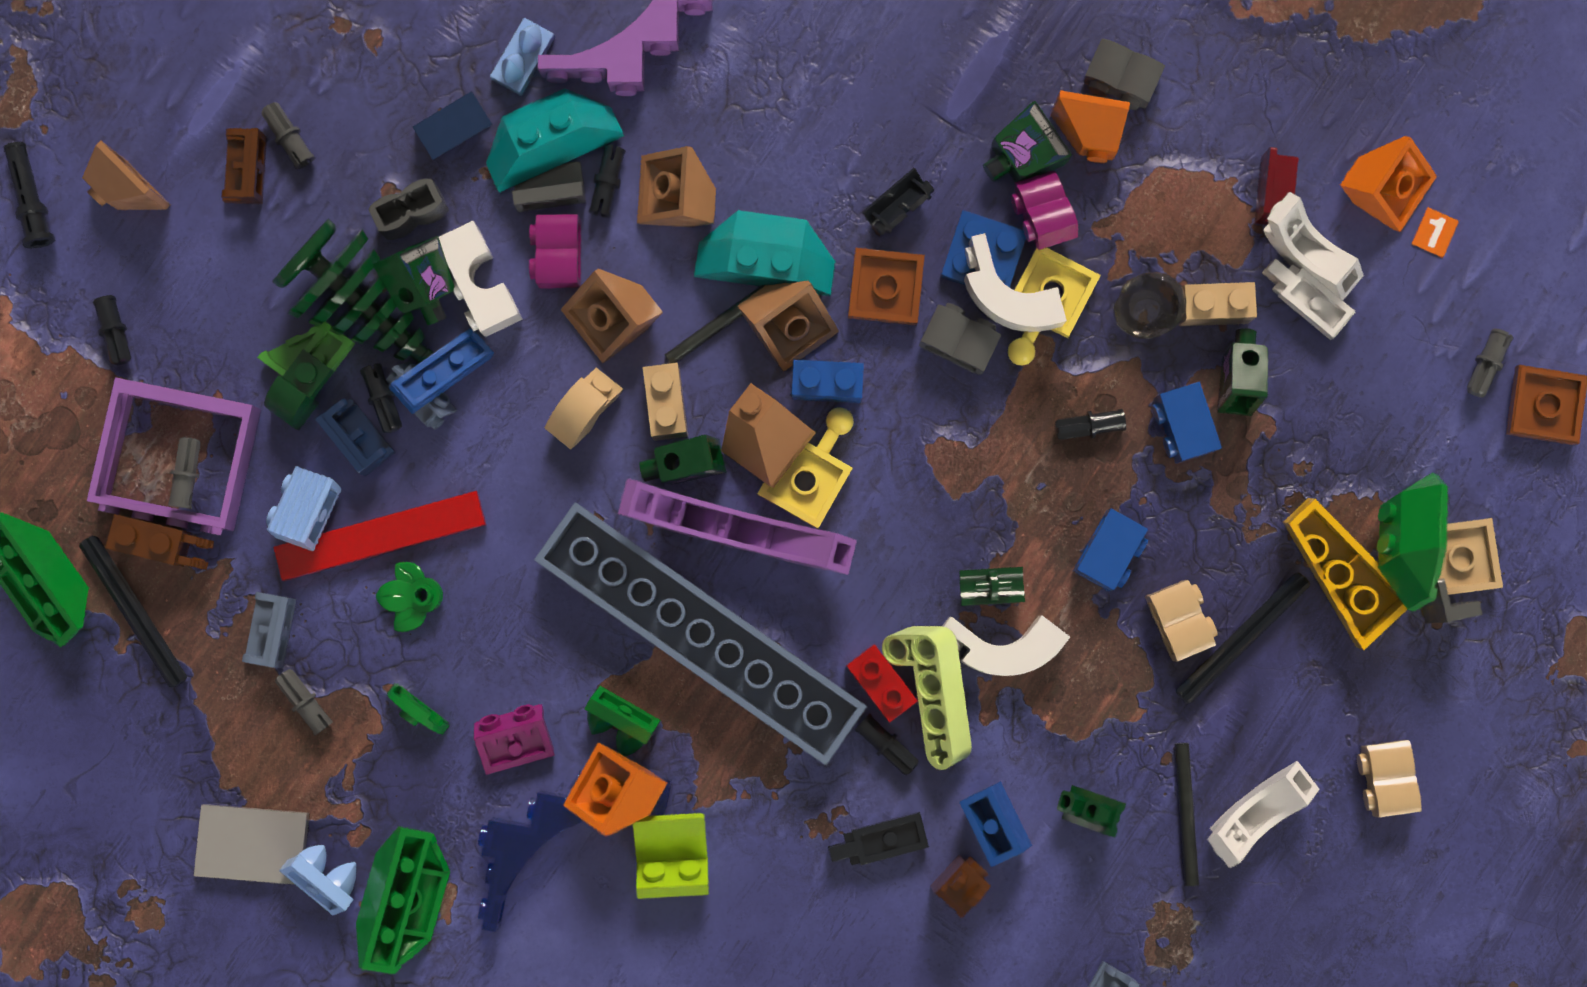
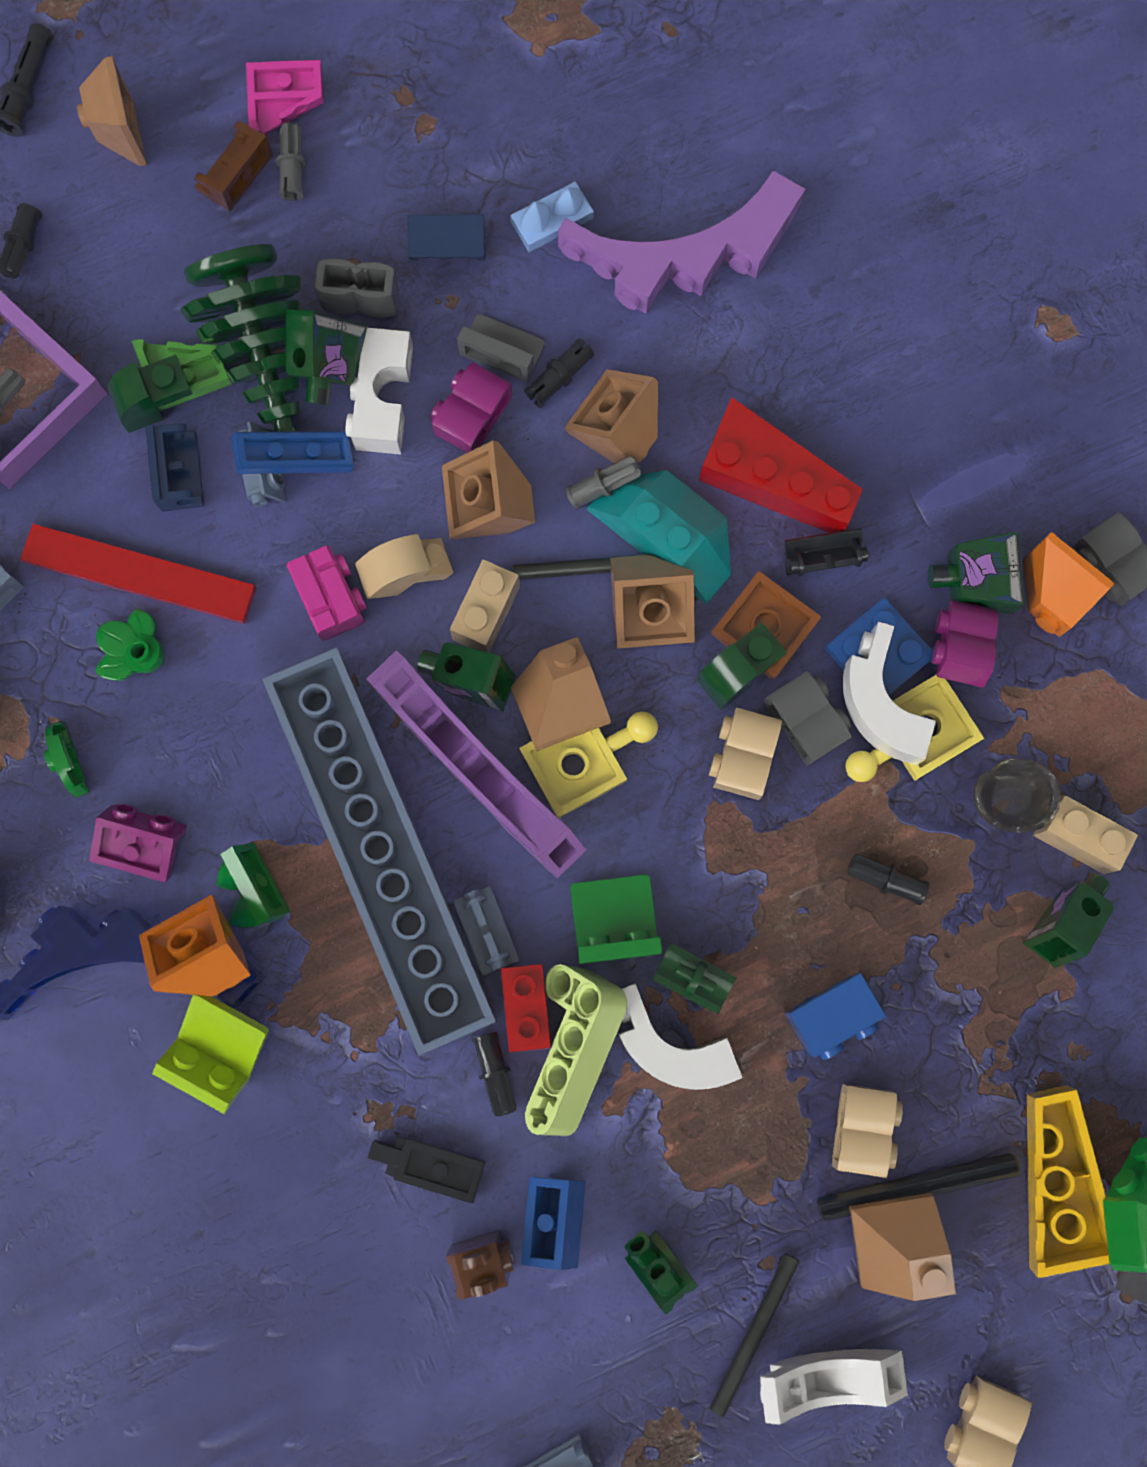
camera: 30 degrees right, 5 degrees down
light blue brick [266,466,341,551] -> none
black axle [360,363,402,433] -> none
teal wedge [486,88,624,192] -> none
blue brick [792,360,864,403] -> none
blue brick [1152,381,1222,464] -> none
none -> dark pink wing [246,60,324,135]
none -> dark pink brick [286,545,367,641]
none -> sand blue hinge [453,886,520,976]
none -> dark grey axle [566,456,642,509]
none -> green bracket [570,875,662,965]
none -> dark green brick [696,622,787,710]
none -> red wedge [699,397,863,533]
none -> tan brick [708,707,782,800]
none -> medium nougat slope [850,1193,956,1301]

